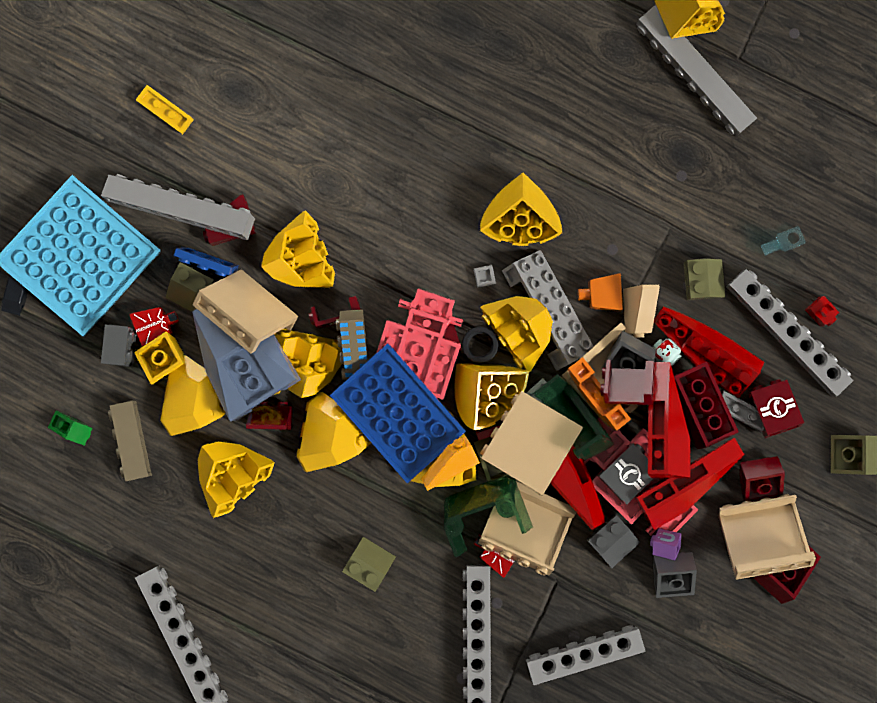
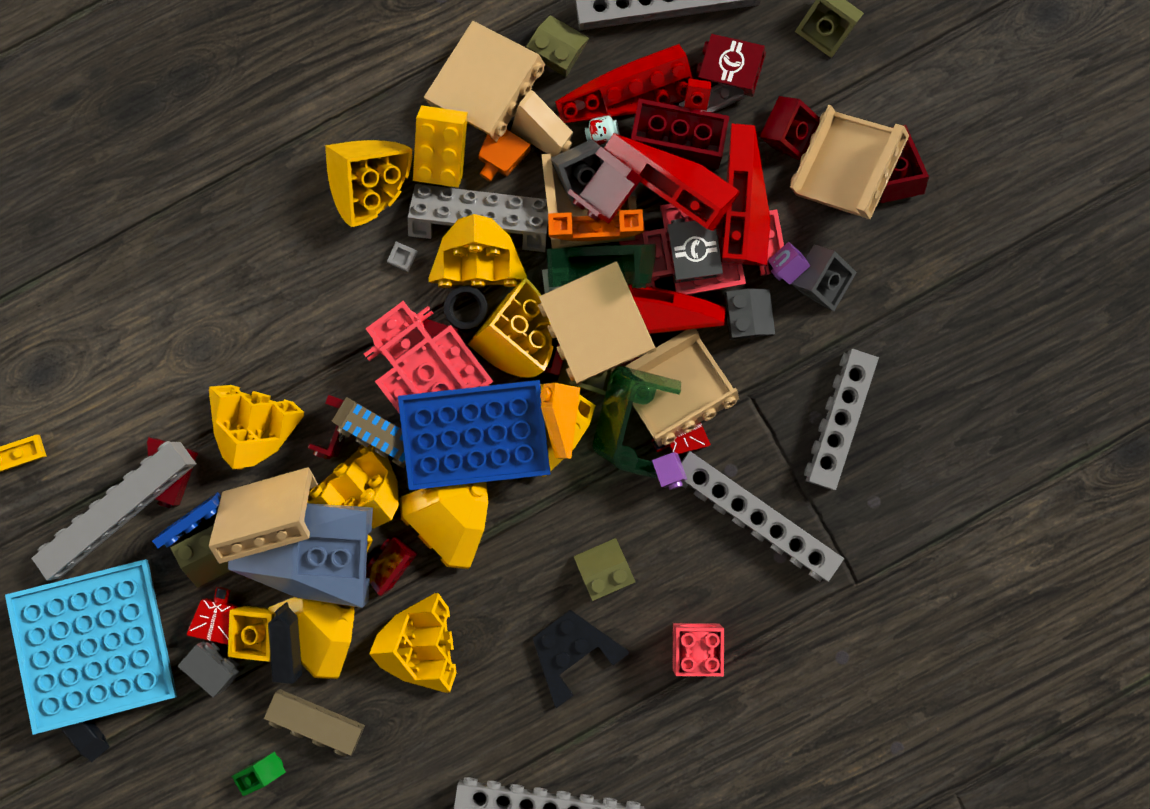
camera: 55 degrees left, 0 degrees up
none -> black piece [268,602,302,684]
none -> yellow brick [413,105,468,188]
none -> tan panel [424,21,545,142]
none -> black wing [533,610,629,708]
none -> medium lavender brick [652,452,687,490]
none -> coral brick [673,623,724,677]
none -> red plate [684,78,711,111]

